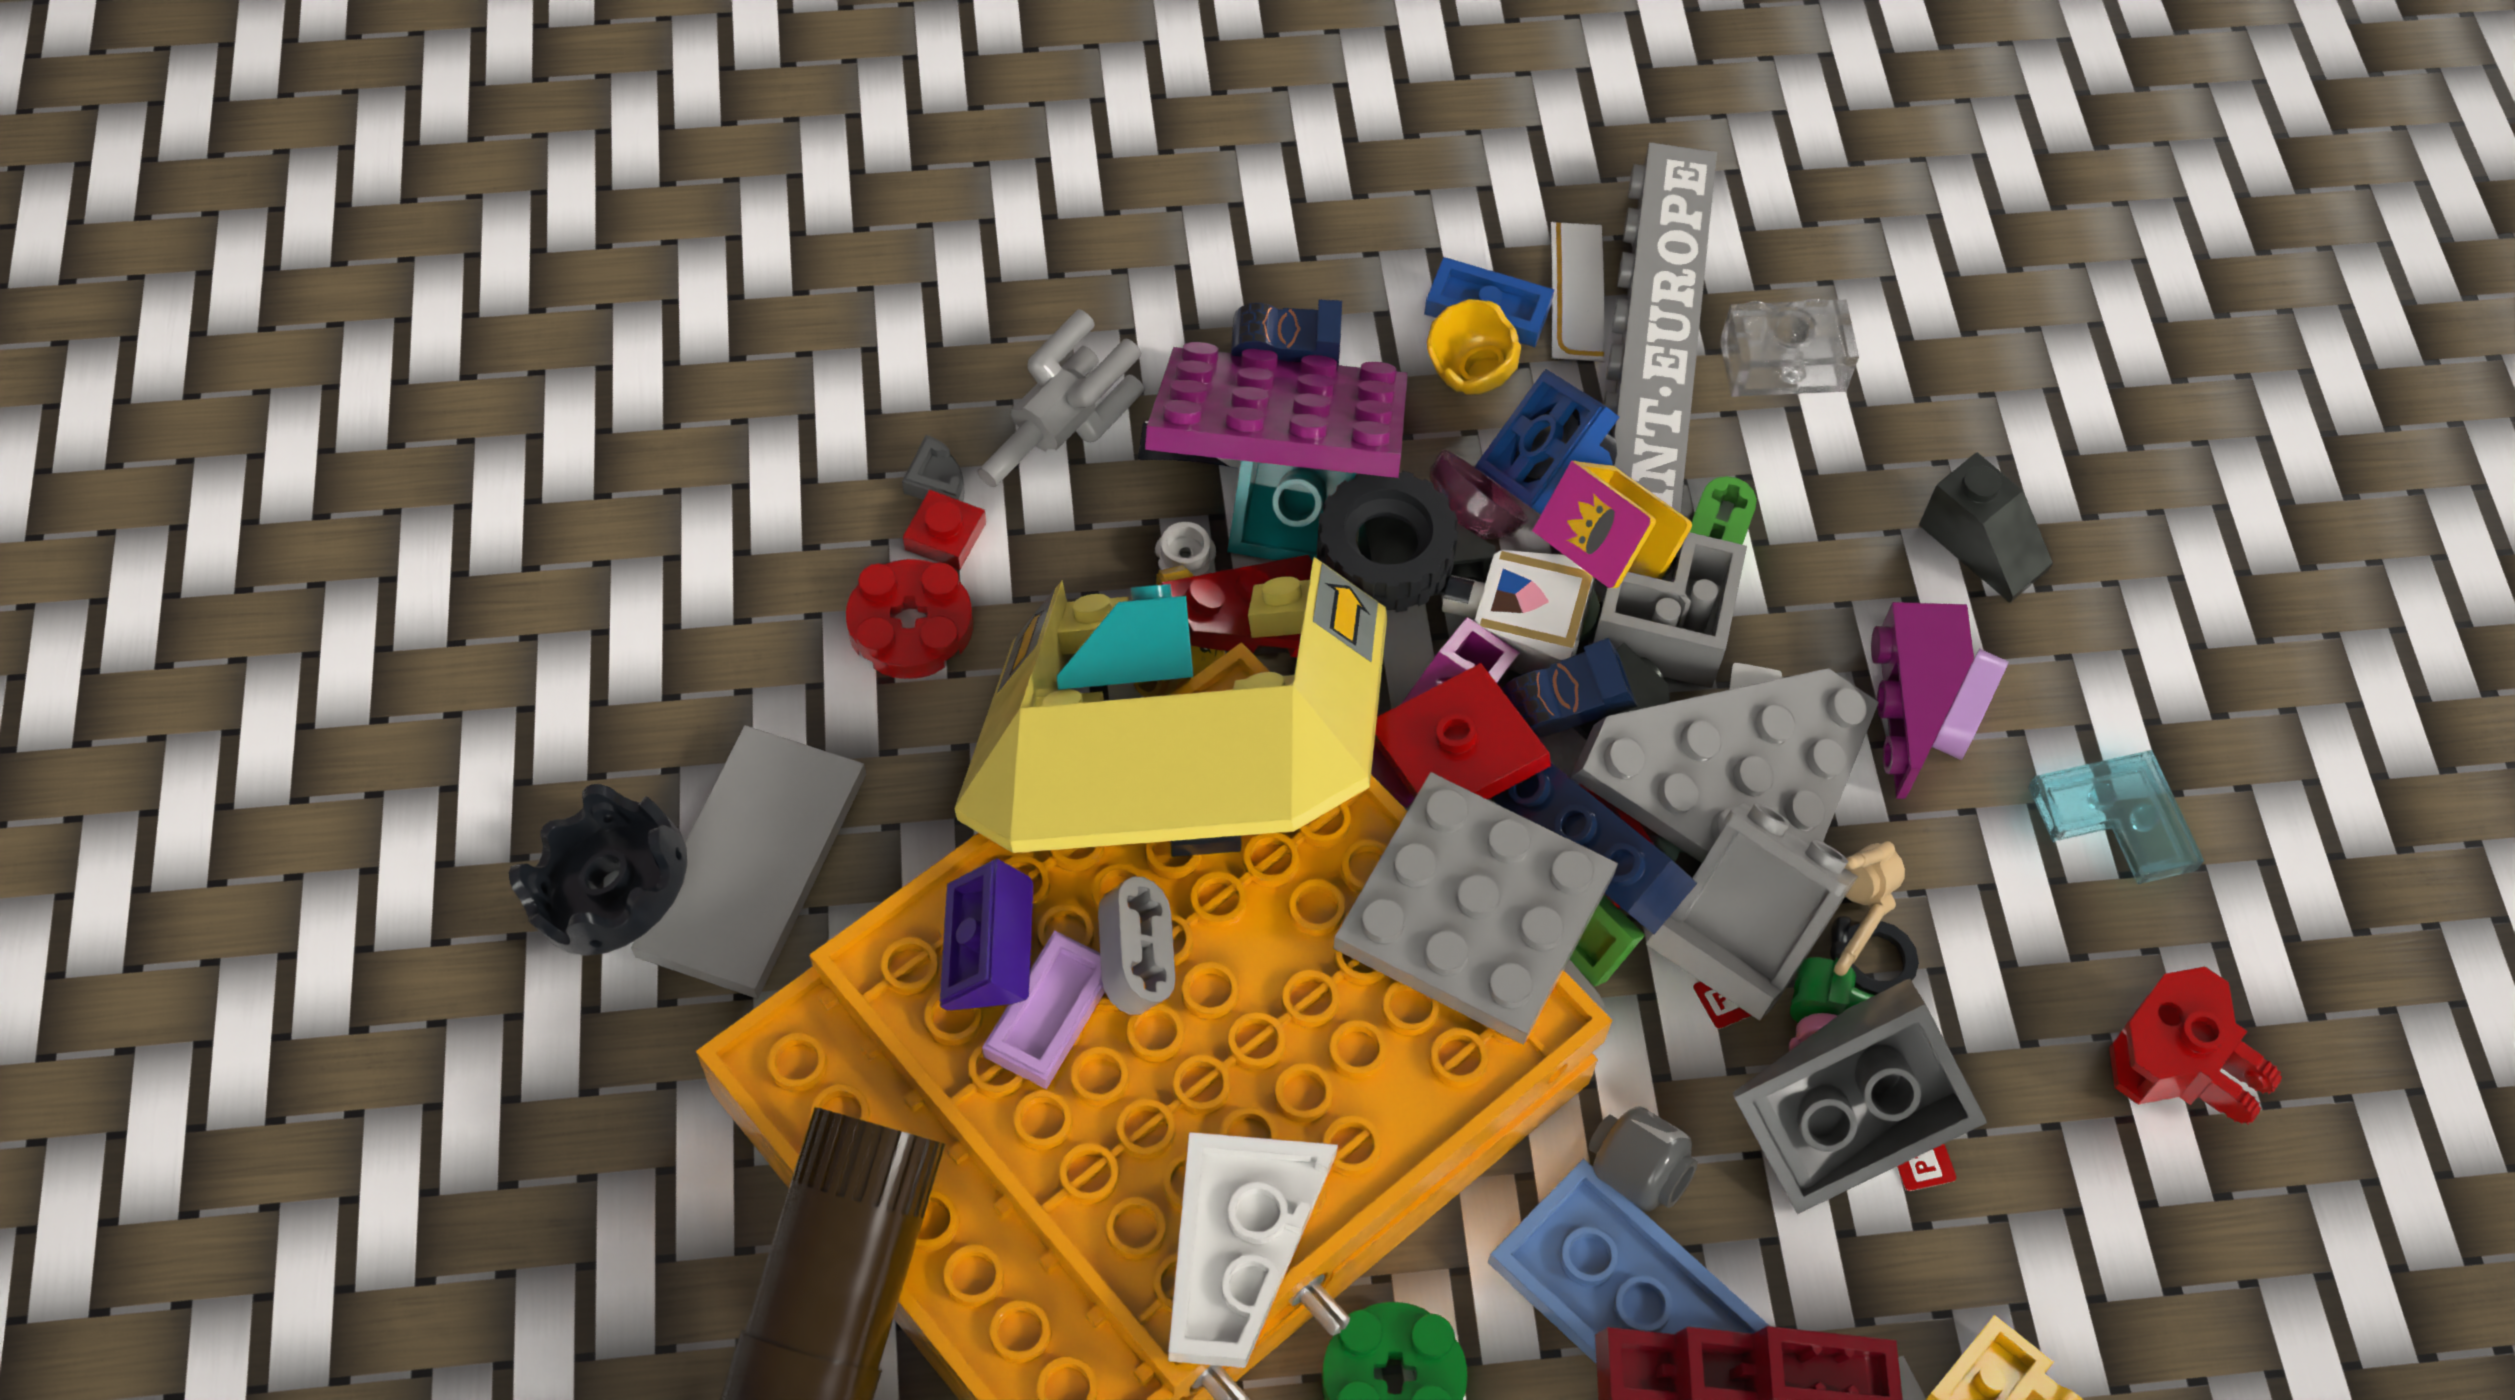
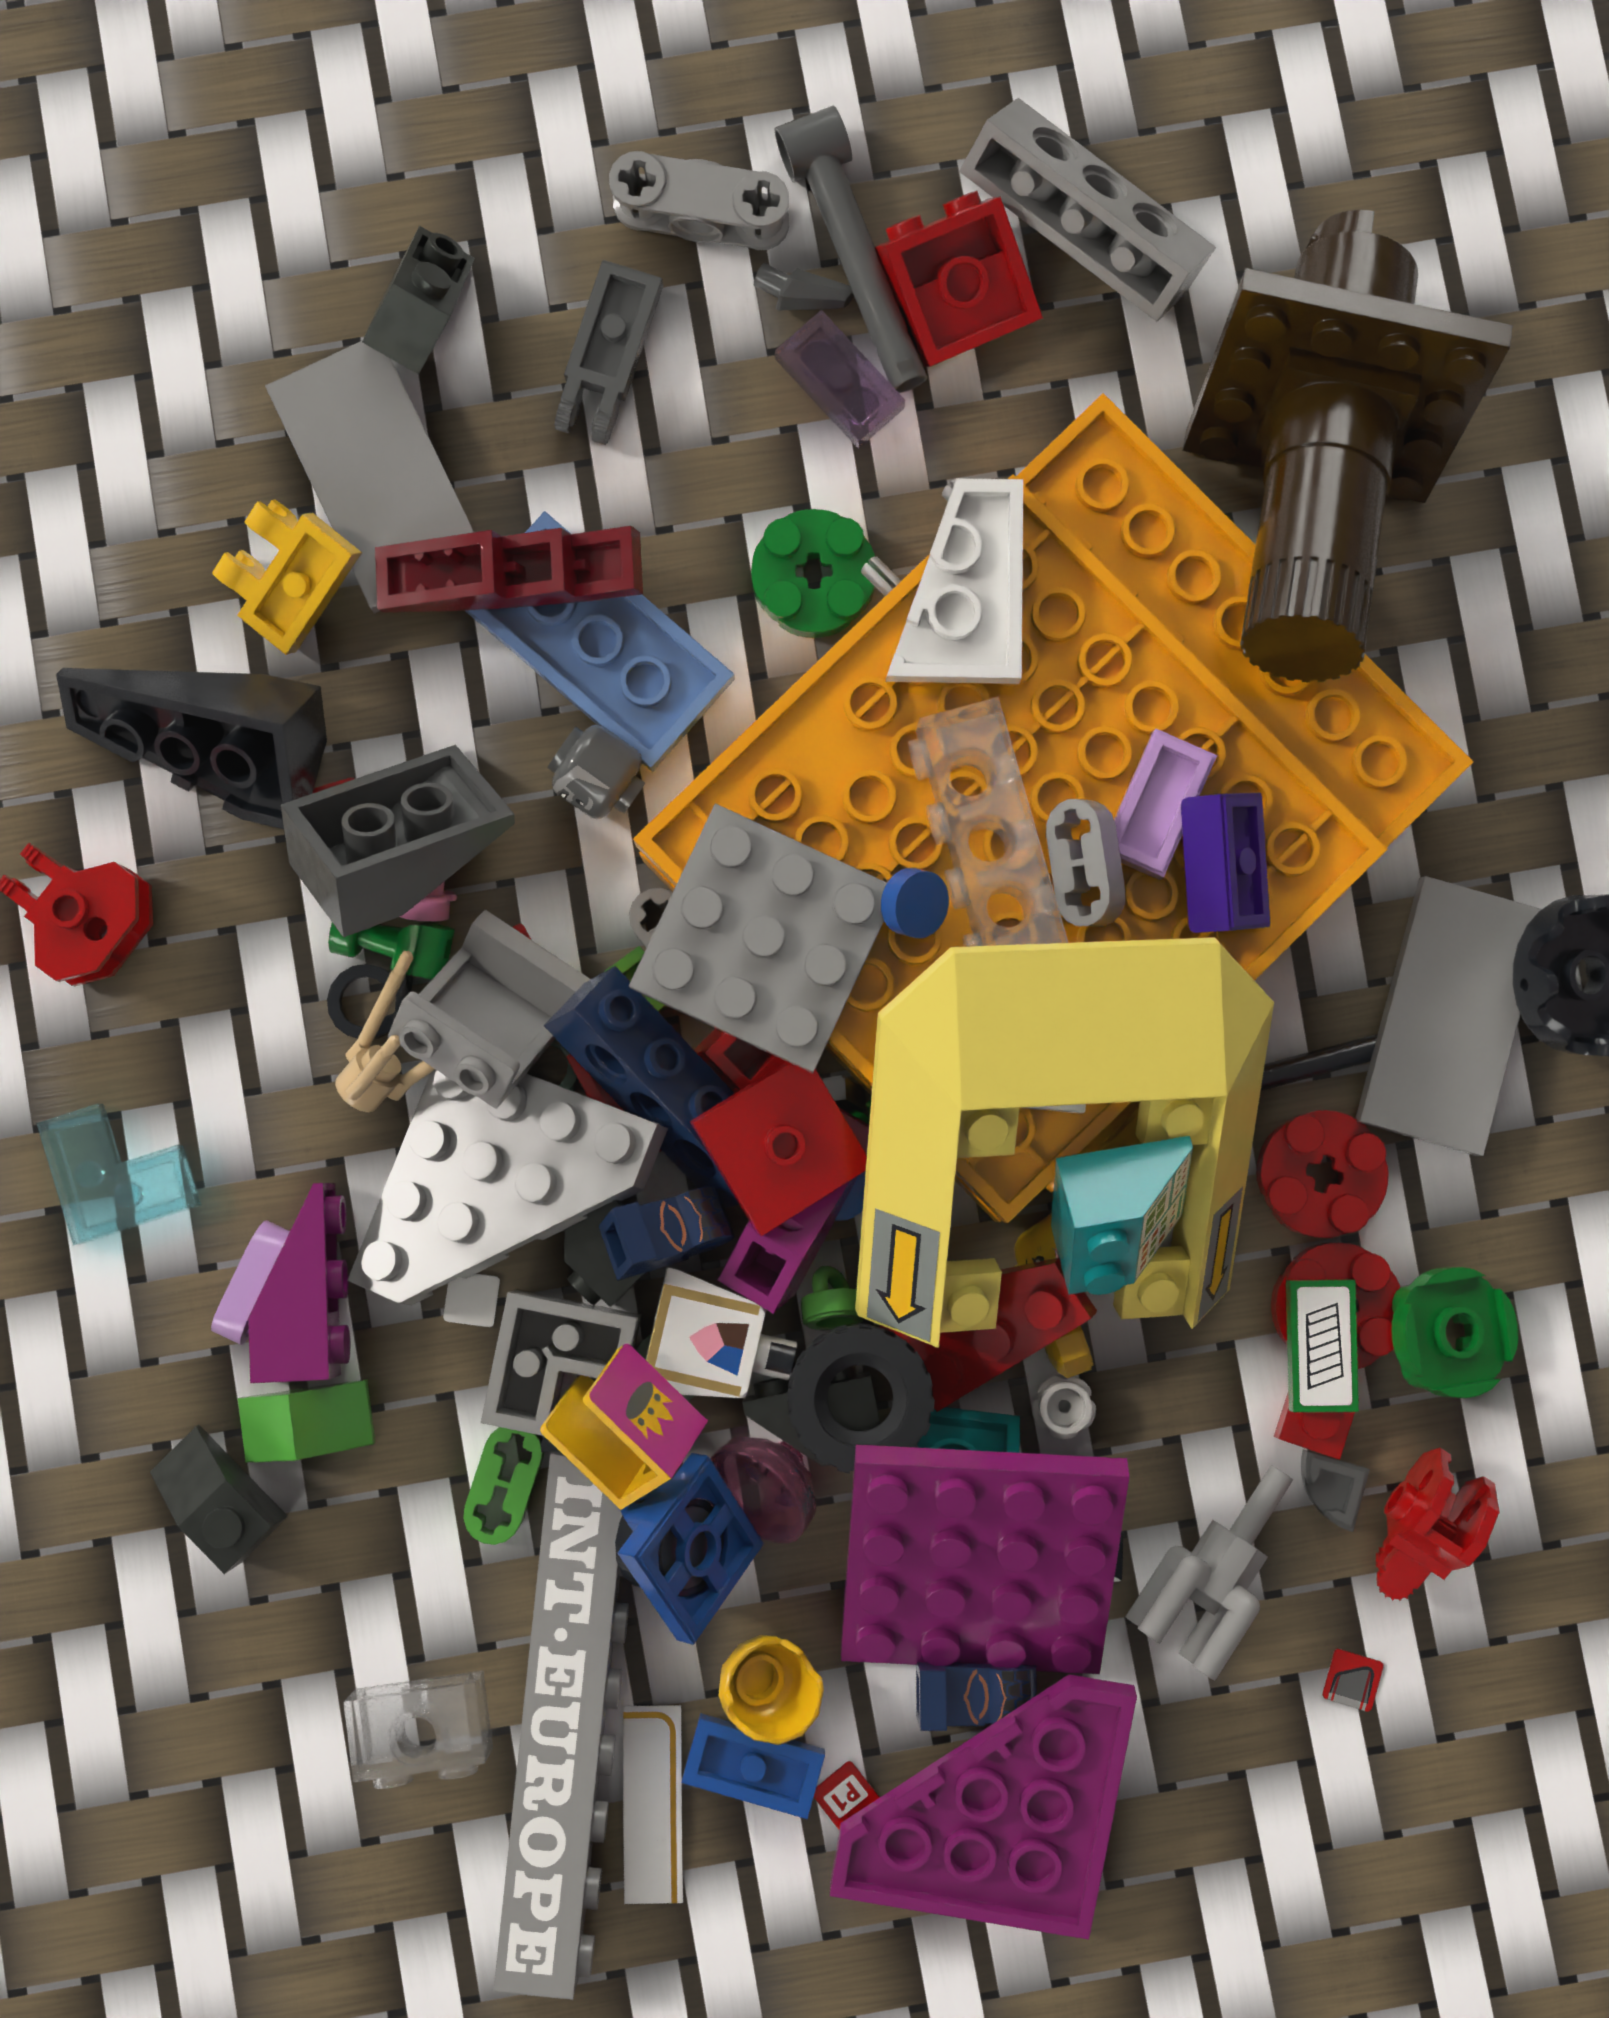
camera: 175 degrees right, 25 degrees up
none -> black wedge [56,668,327,829]
none -> bright green slope [238,1379,375,1463]
none -> bright green tile [800,1266,864,1330]
none -> red sticker [814,1761,880,1830]
none -> magenta plate [830,1674,1137,1940]
none -> blue tile [881,868,949,938]
none -> clear brick [908,697,1068,947]
none -> red plate [1256,1110,1389,1238]
none -> black bar [1261,1034,1378,1091]
none -> tile [1286,1279,1359,1412]
none -> sticker [1322,1649,1384,1712]
none -> red hinge [1375,1447,1500,1601]
none -> green plate [1392,1267,1518,1398]

